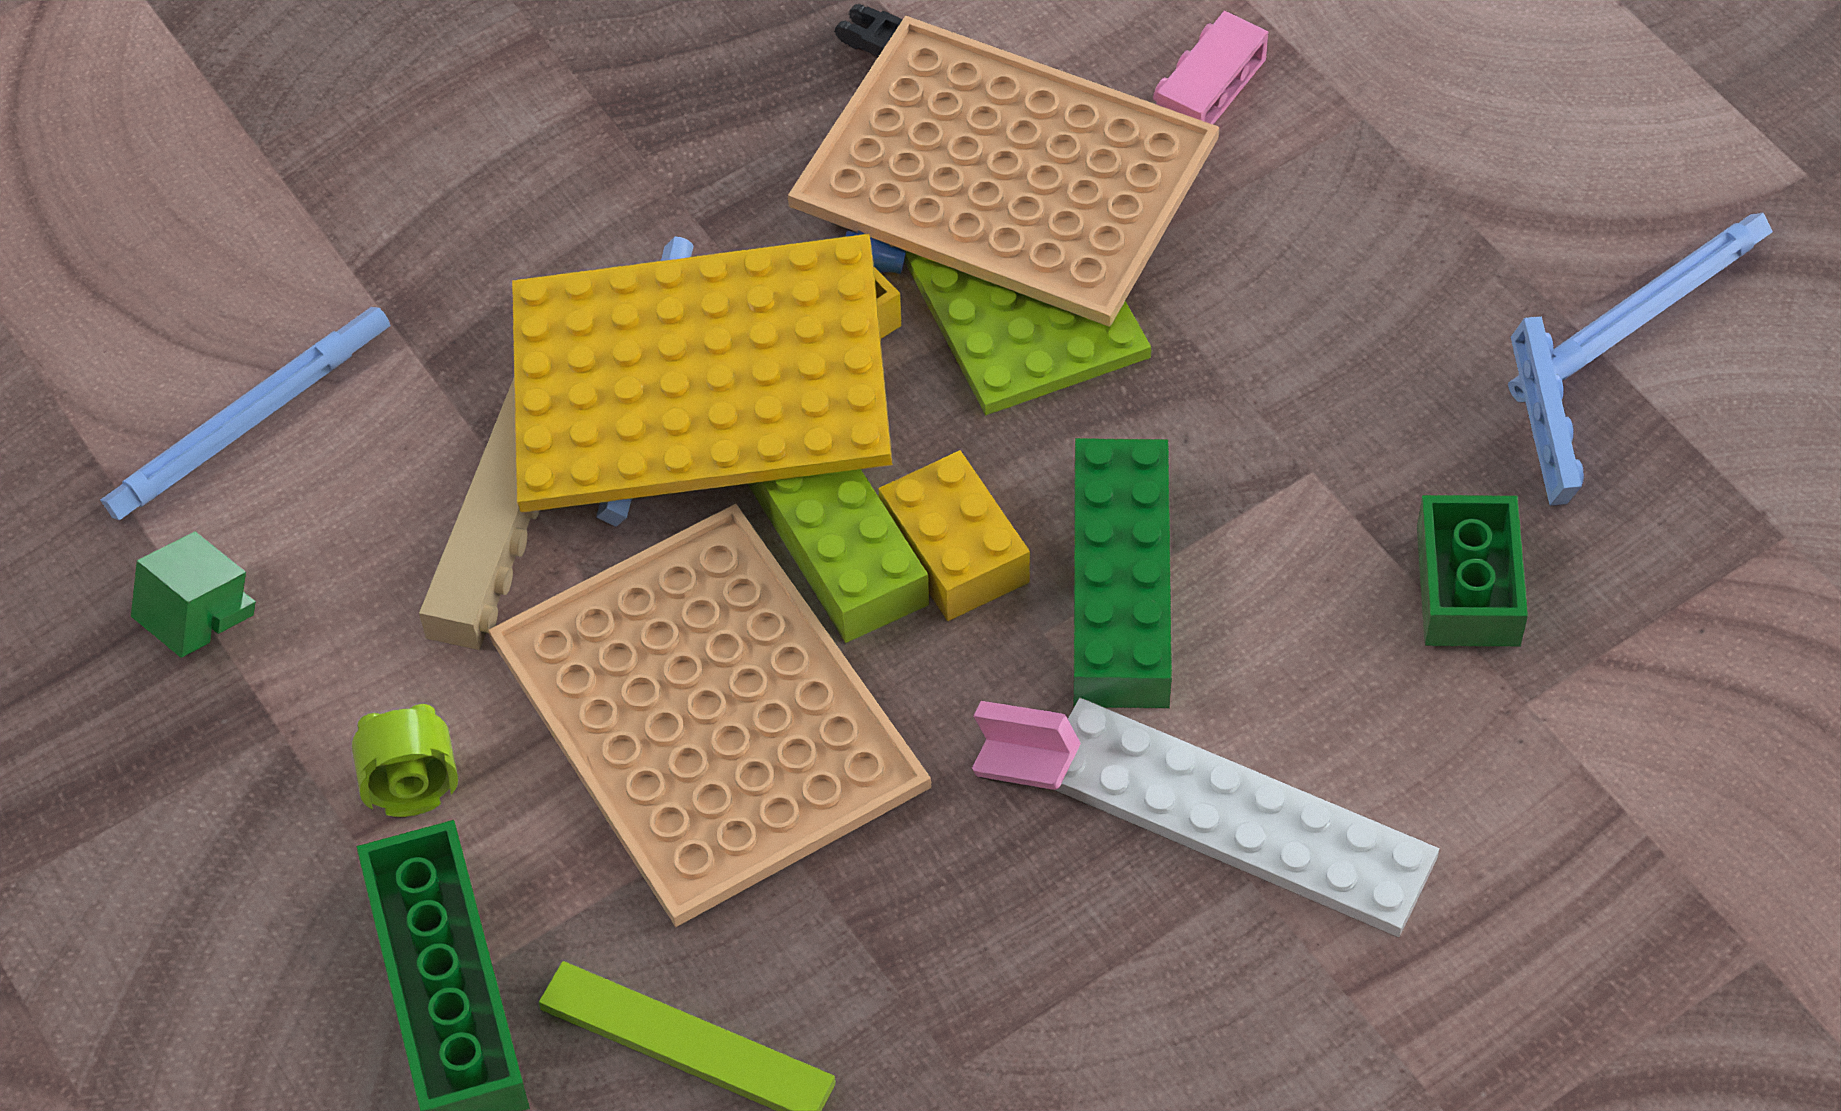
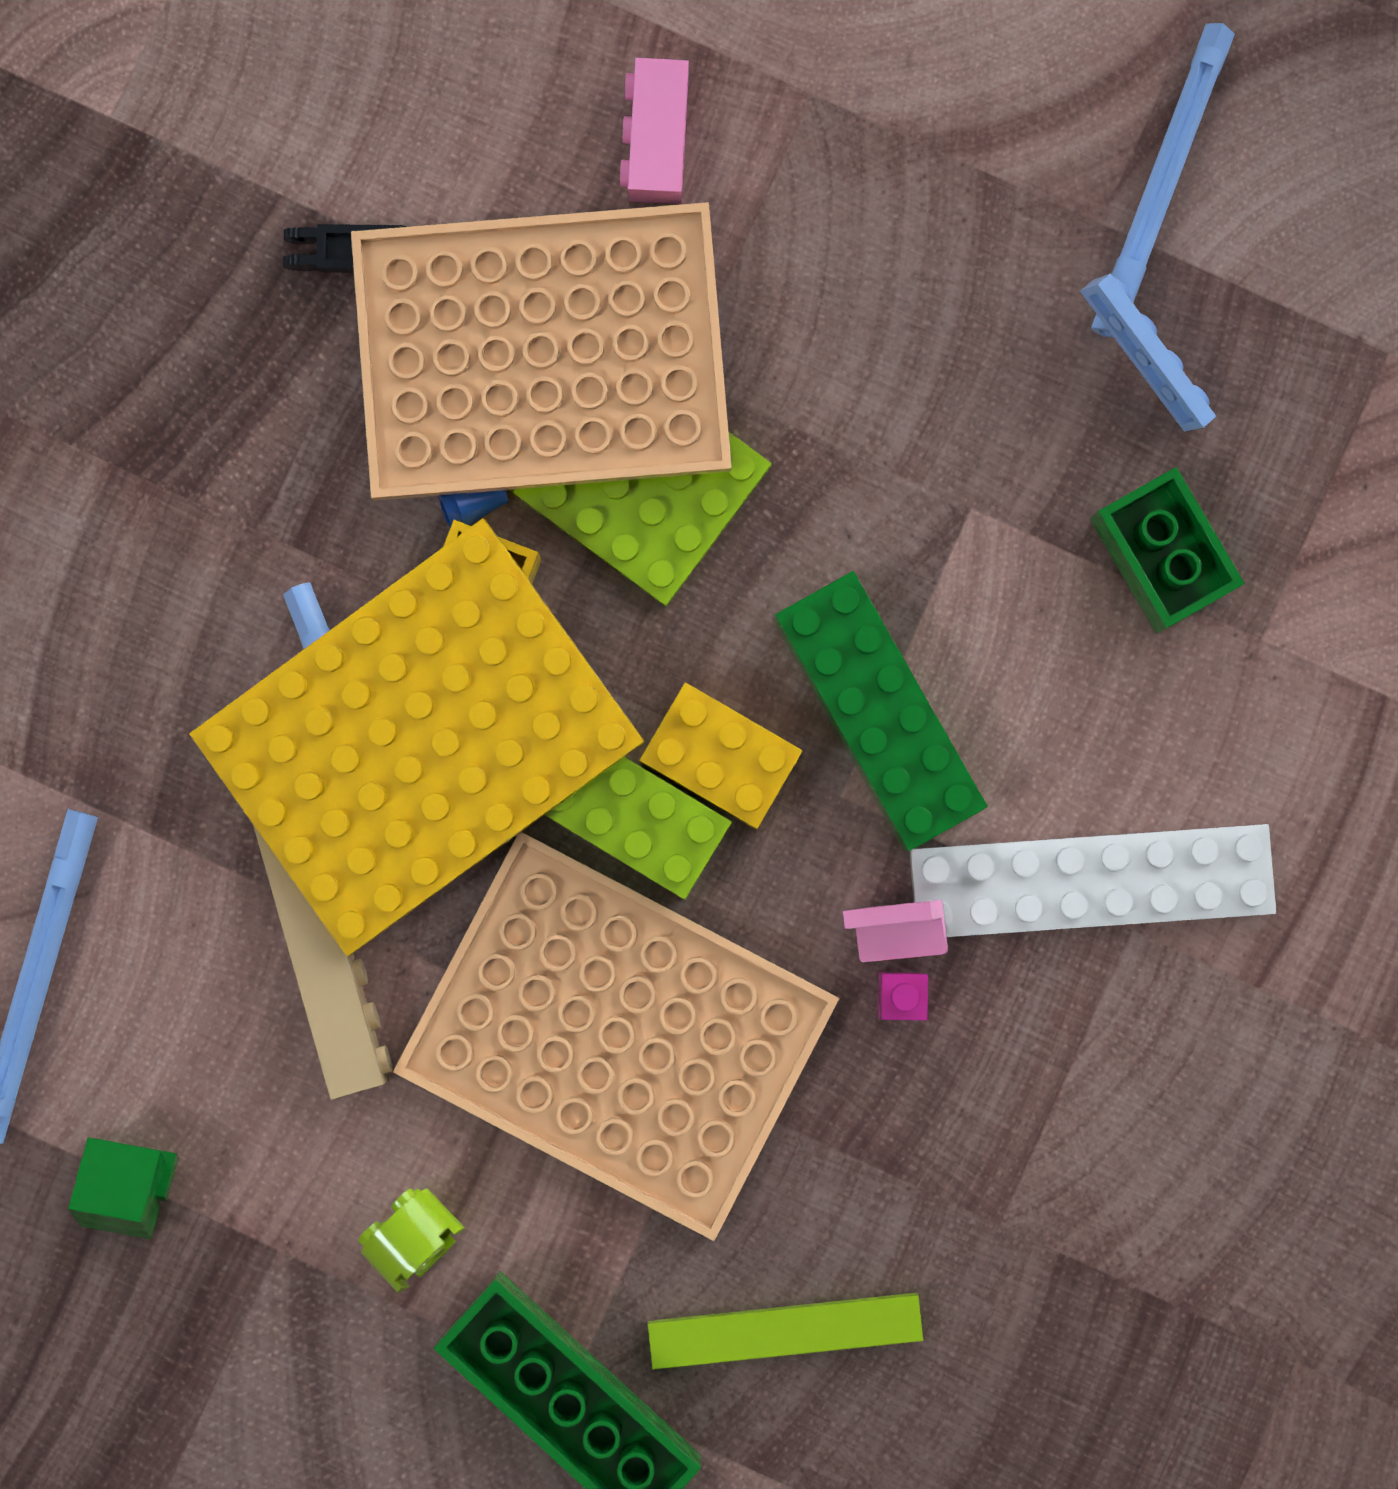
camera: 35 degrees left, 30 degrees up
none -> dark pink brick [877,972,928,1021]

